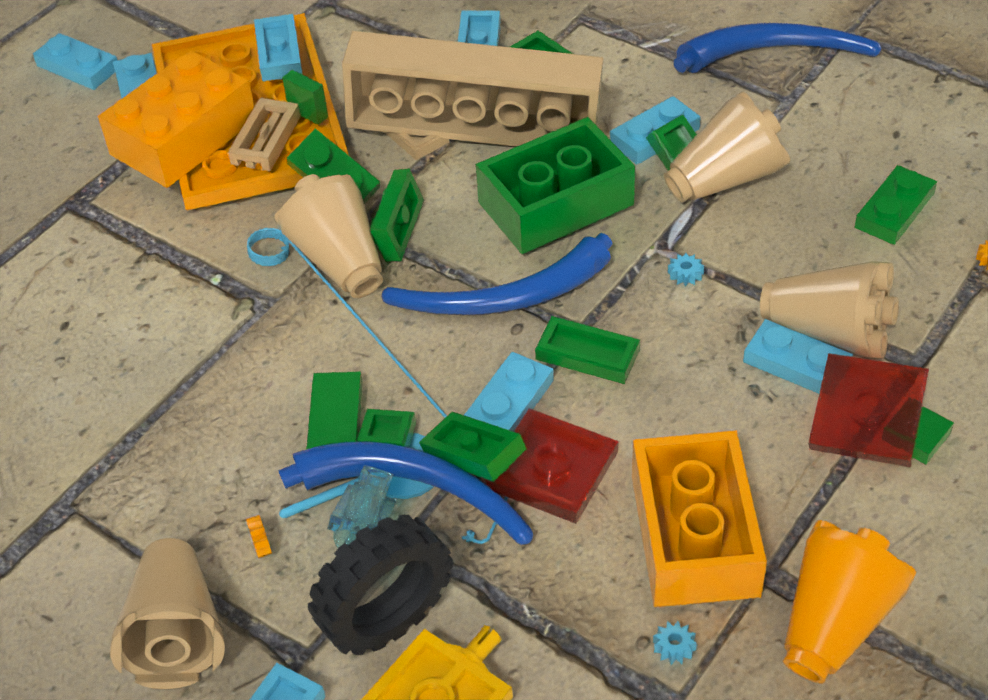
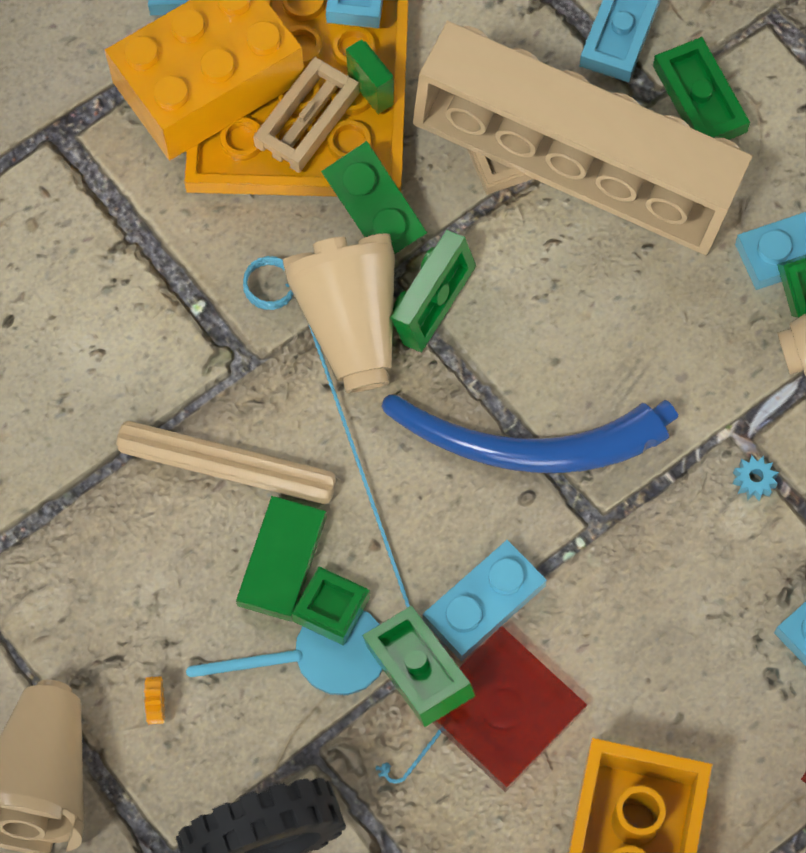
camera: 15 degrees right, 20 degrees up
blue animal [278,441,534,545] -> none
clear light blue hips [327,465,397,548] -> none
green brick [475,117,635,254] -> none
green tile [535,316,640,384] -> none
none -> tan axle [116,421,336,504]

